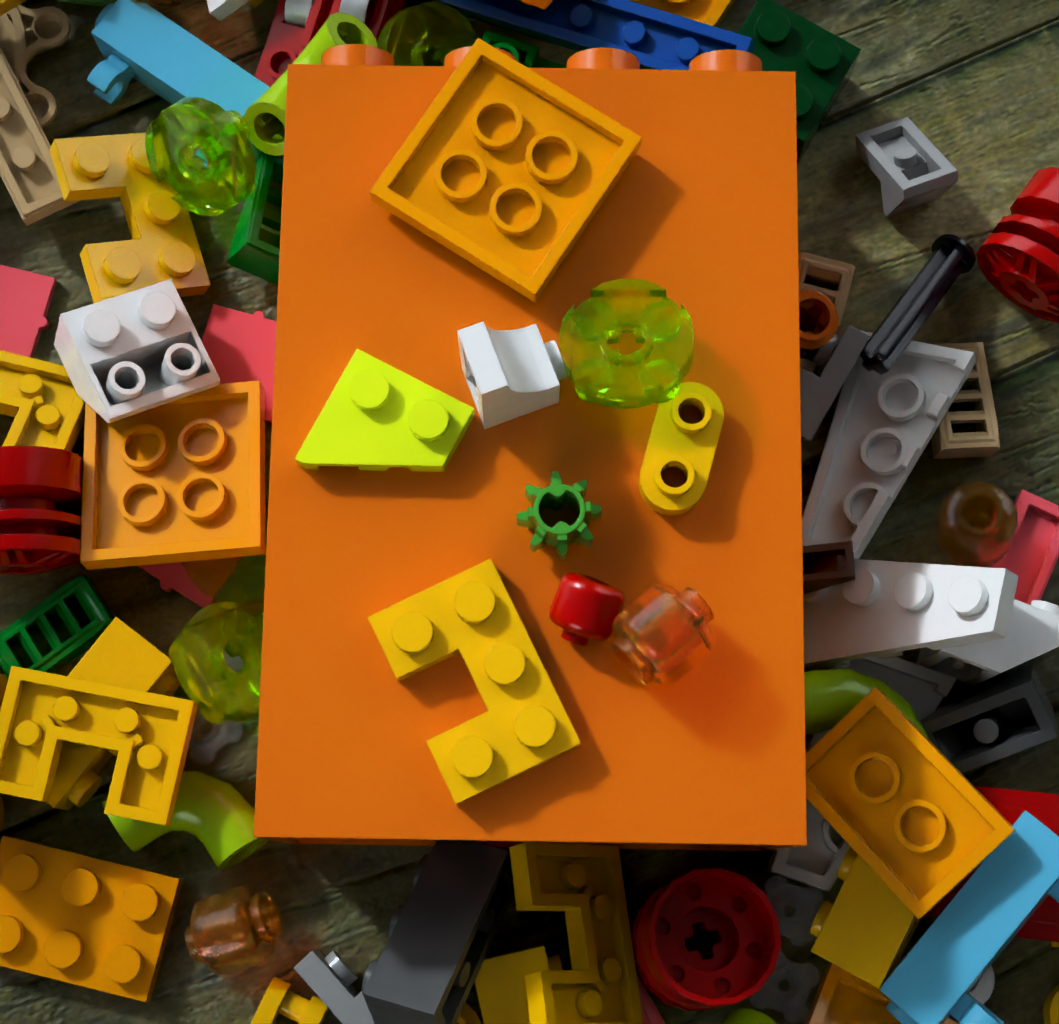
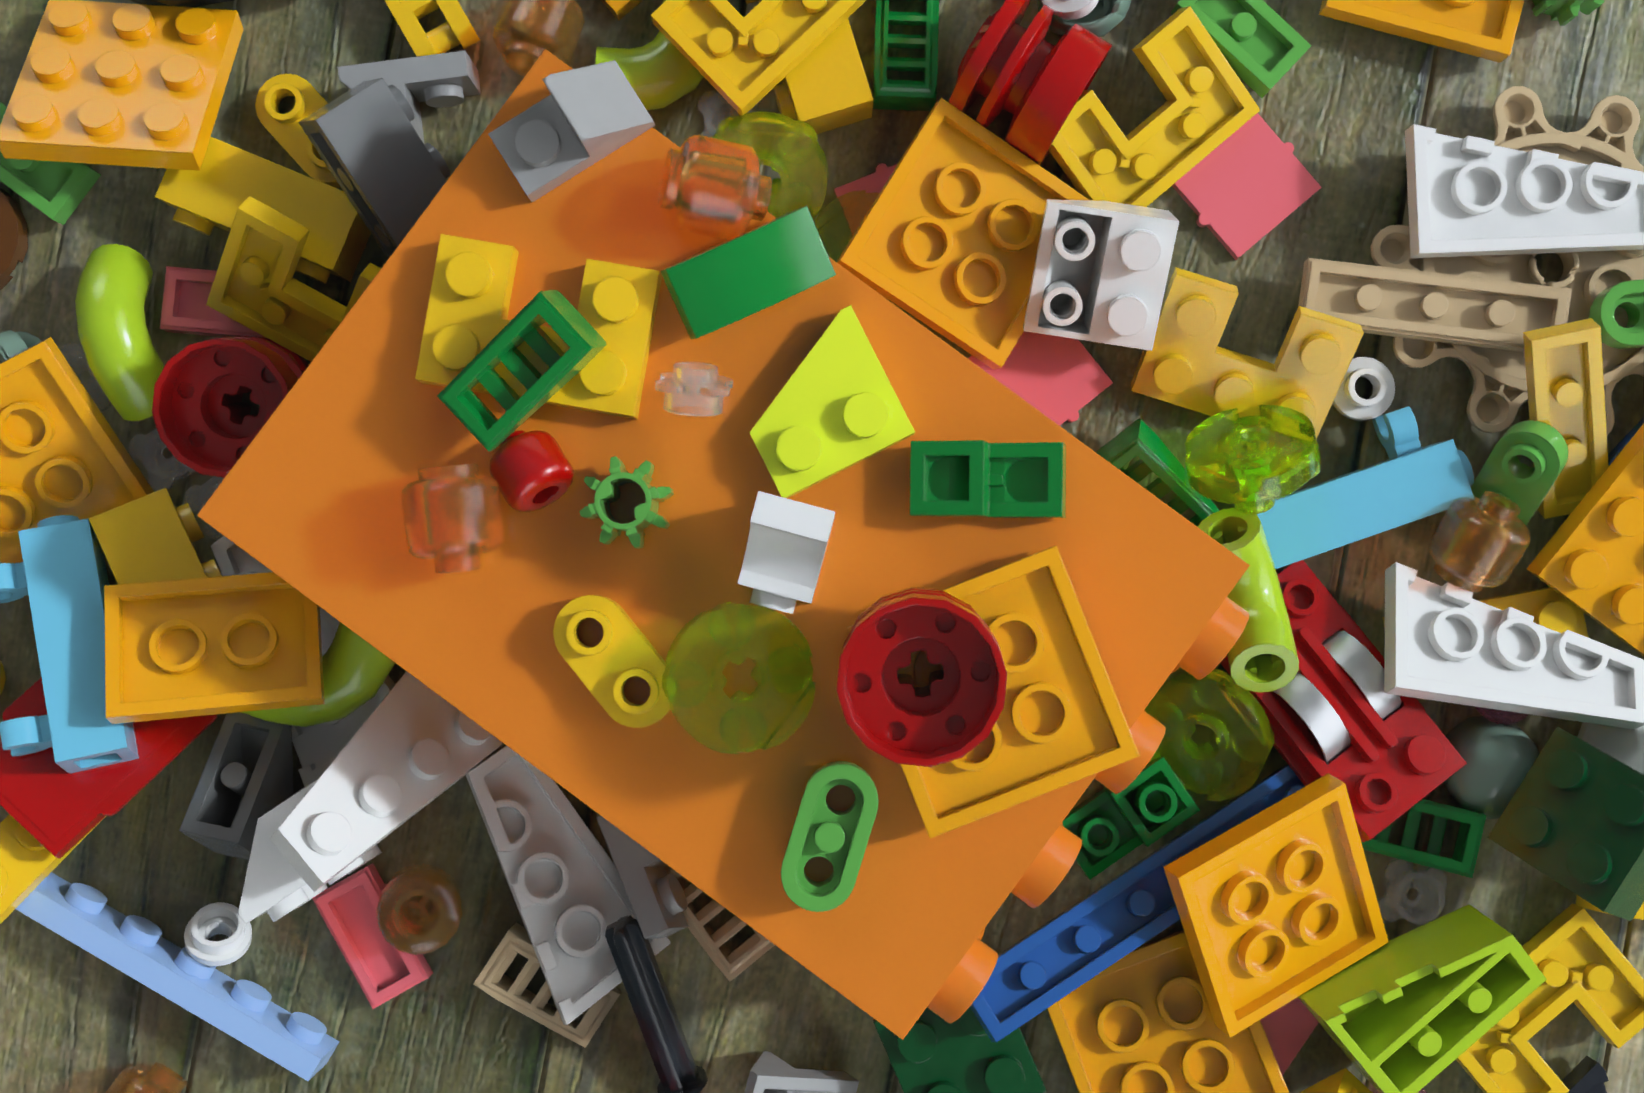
camera: 130 degrees right, 10 degrees up
orange cone [799,290,838,349] -> none
reddish brown piece [803,541,855,595] -> none
none -> green slope [437,290,607,451]
none -> light grey slope [488,60,655,202]
none -> clear plate [655,362,733,416]
none -> clear orange head [658,135,772,240]
none -> green slope [660,206,836,339]
none -> bright green plate [781,761,879,912]
none -> red wheel [836,587,1007,767]
none -> green slope [910,440,1066,518]
none -> white plate [1333,357,1395,421]

